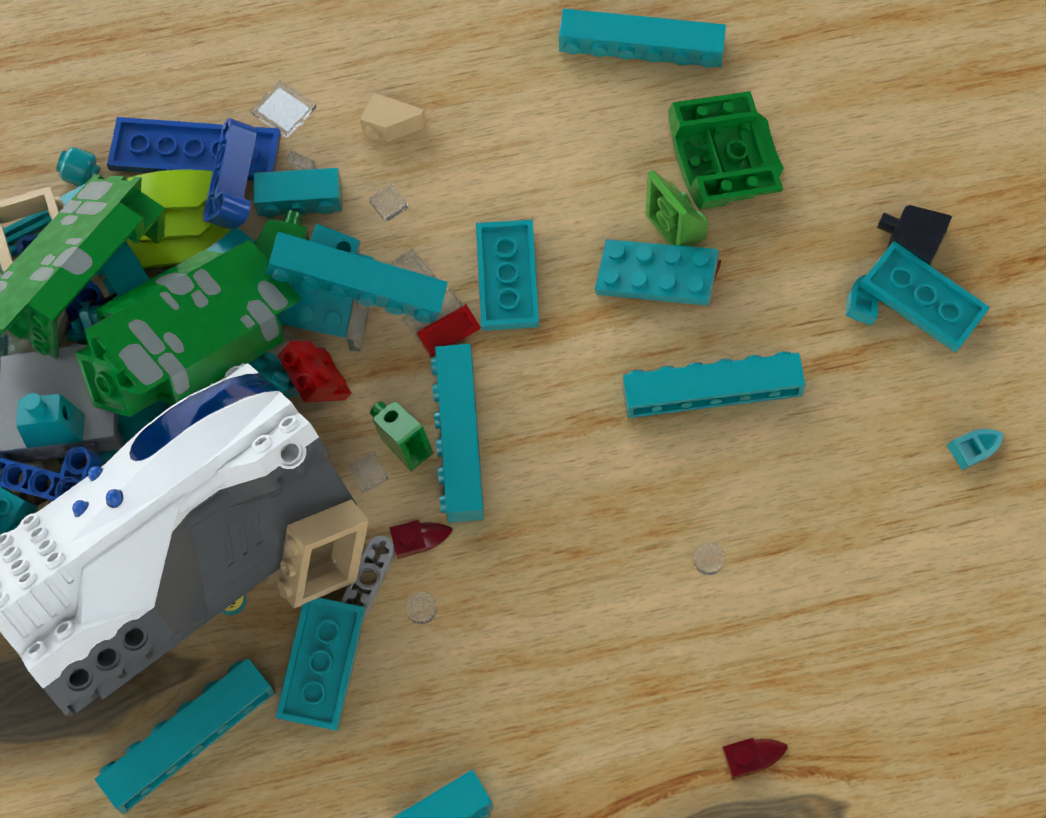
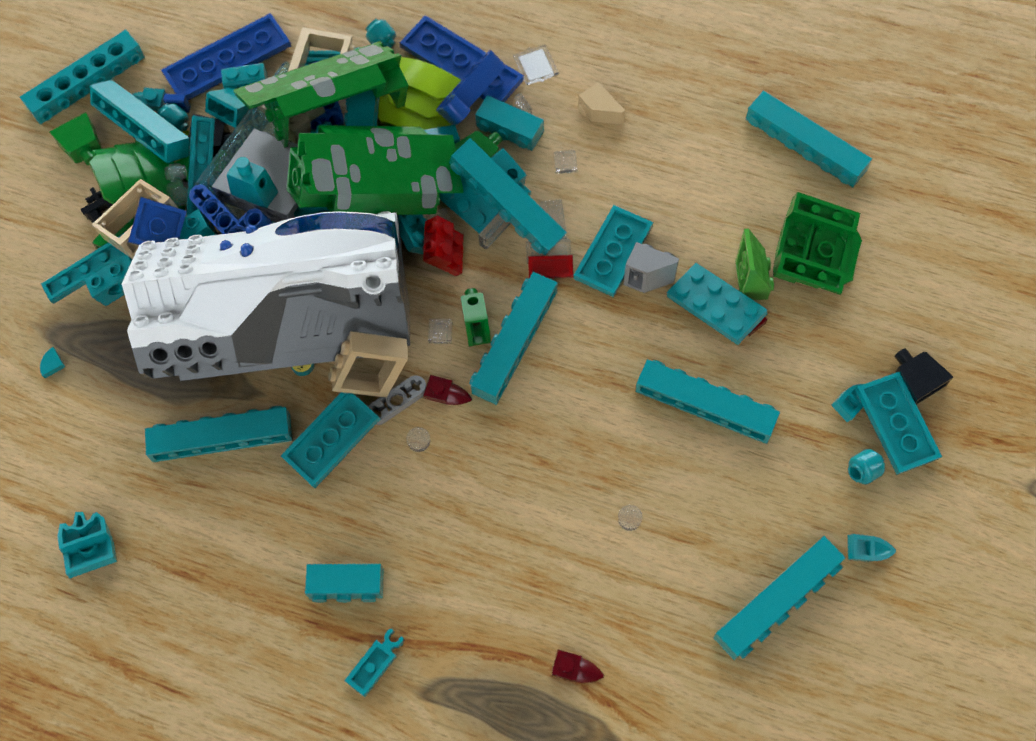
camera: 30 degrees right, 0 degrees up
none -> light grey slope [623,242,679,293]
none -> teal brick [713,536,846,660]
none -> teal head [848,449,885,485]

